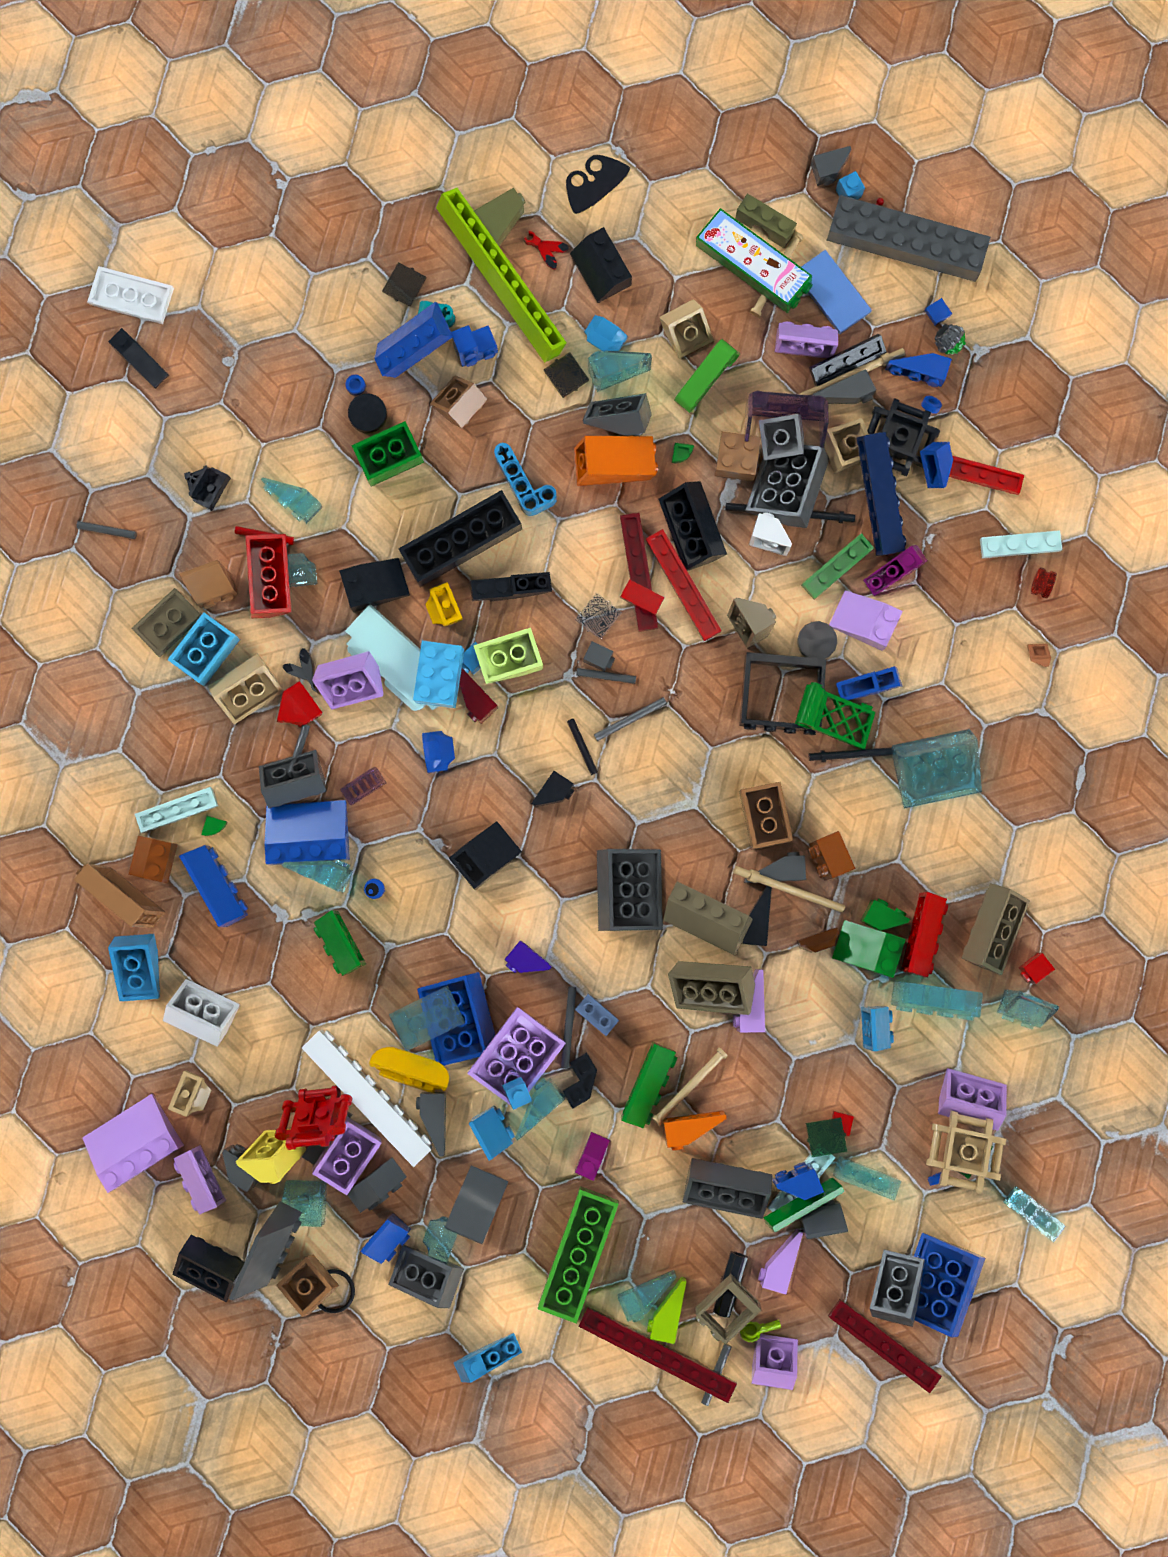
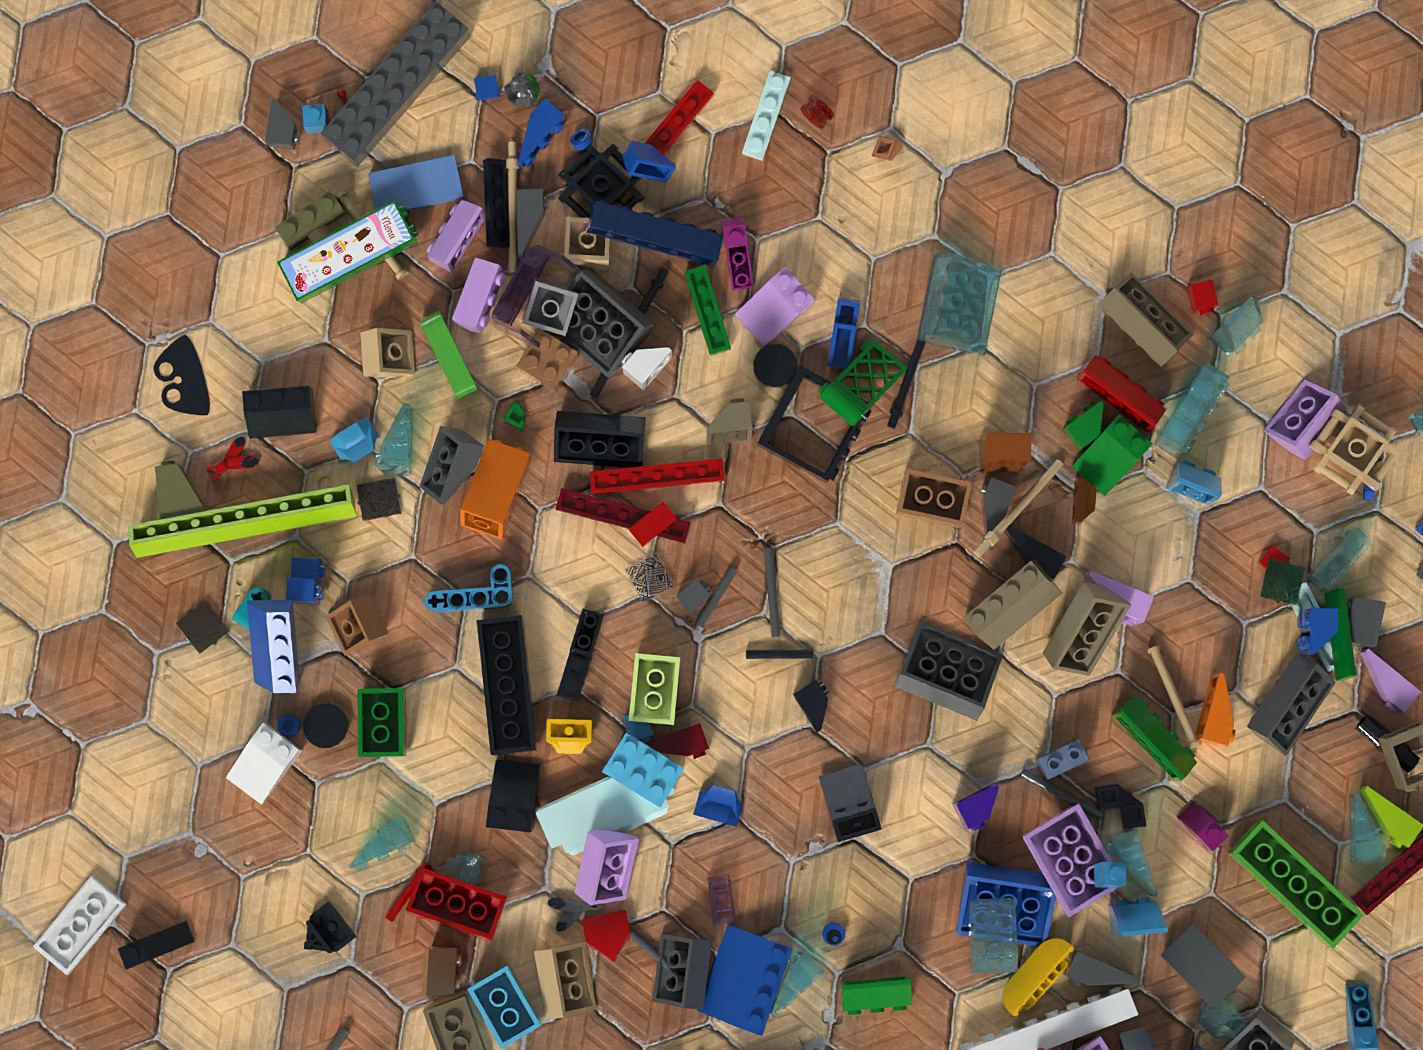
camera: 70 degrees left, 0 degrees up
none -> white slope [226,723,303,805]
none -> lavender slope [452,257,506,333]

